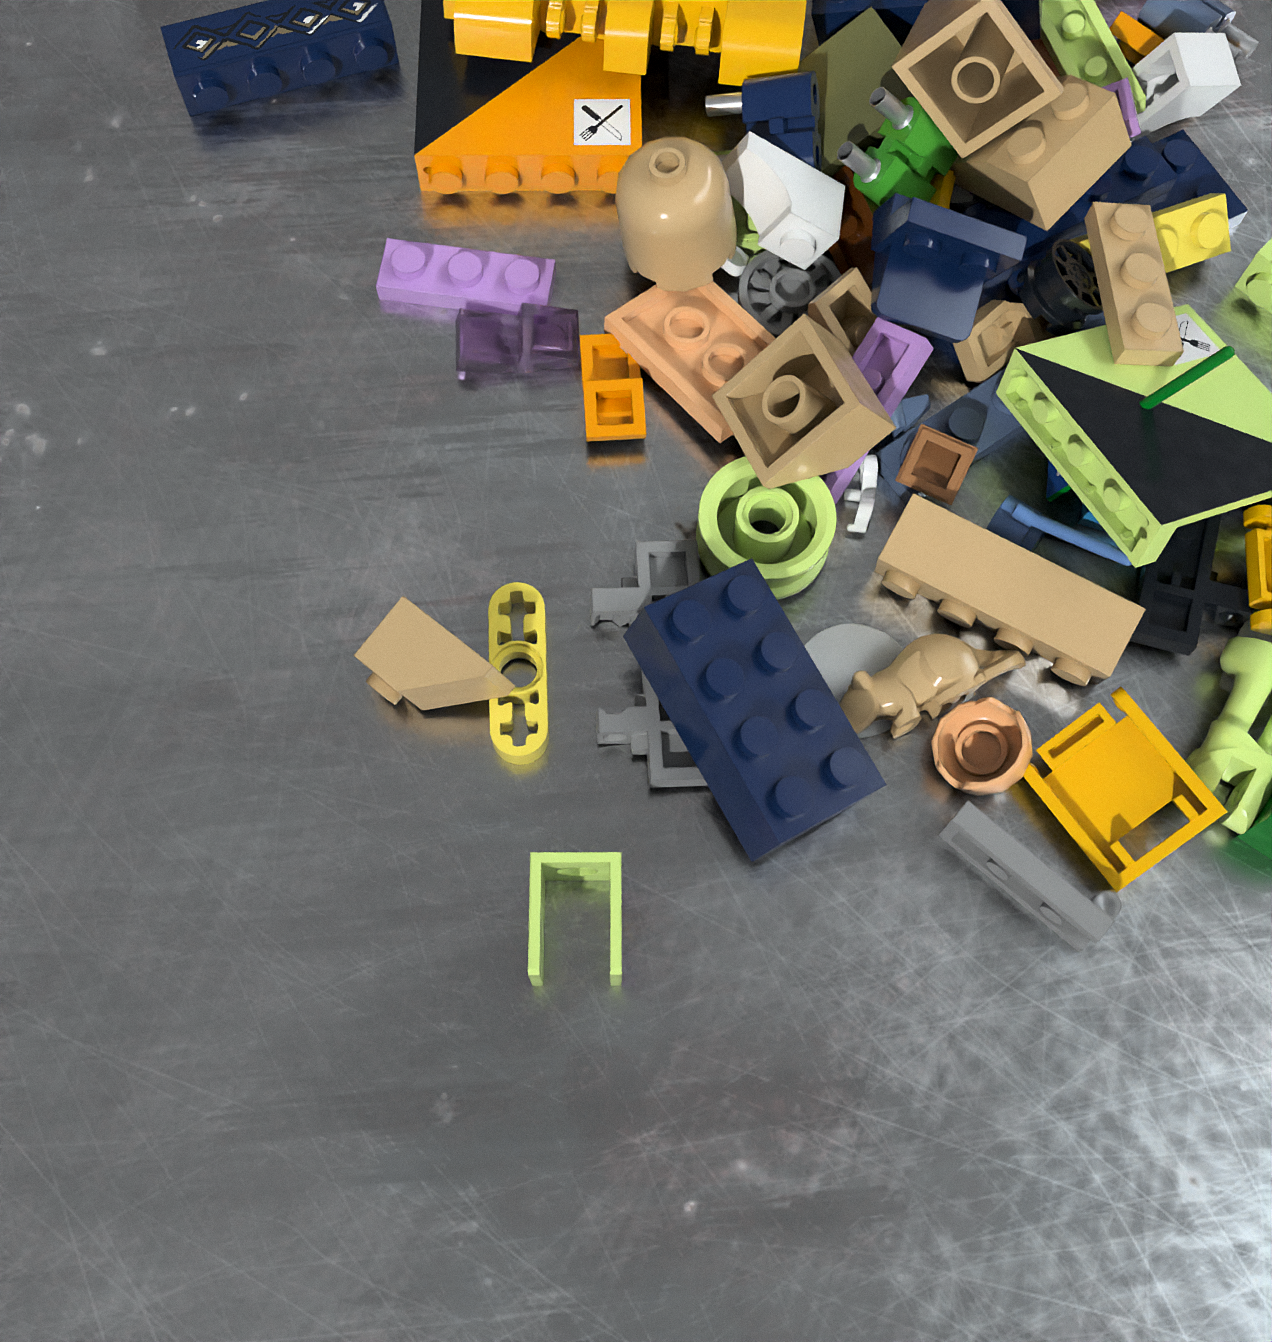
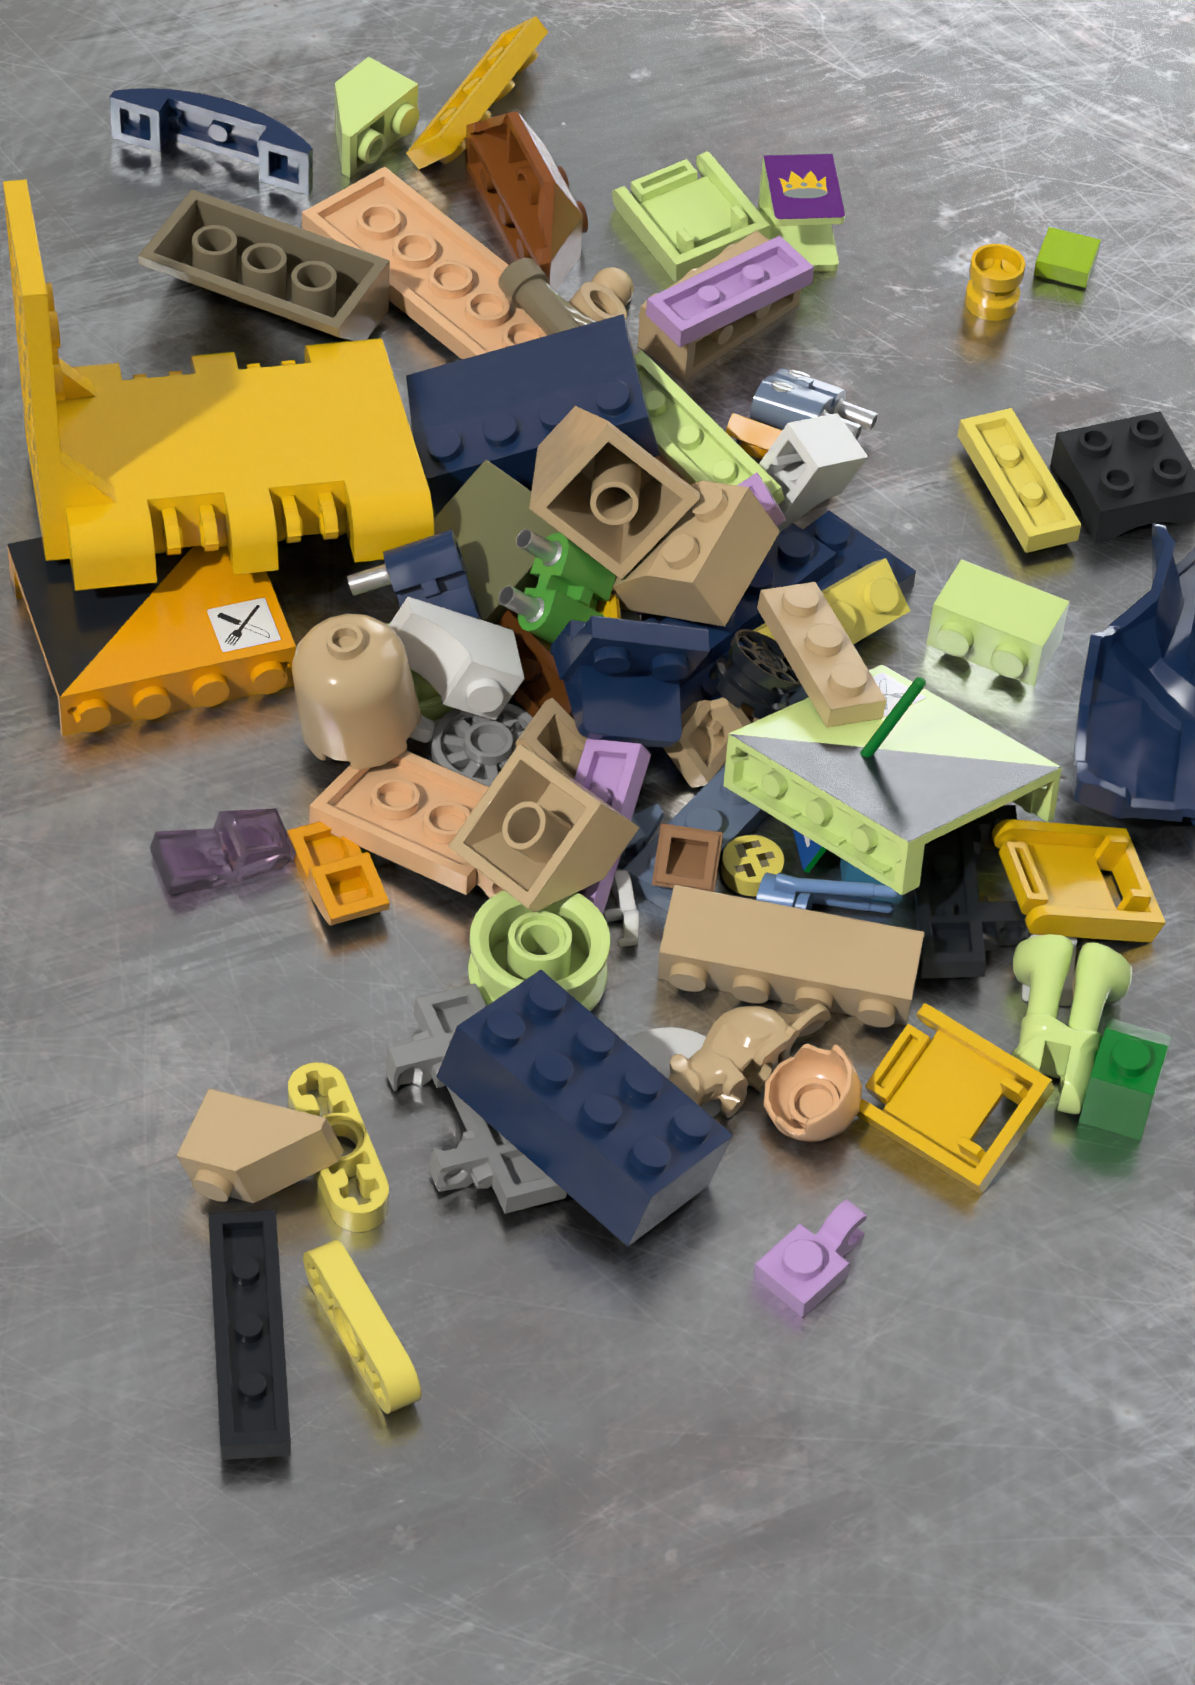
camera: 20 degrees left, 20 degrees down
lavender plate [376,238,556,321] -> none
yellowish green piece [528,852,622,986] -> none
light grey hinge [938,801,1122,952] -> none
none -> black plate [208,1209,291,1460]
none -> light yellow beam [303,1240,421,1414]
none -> light yellow tile [721,835,784,896]
none -> lavender plate [754,1199,867,1318]

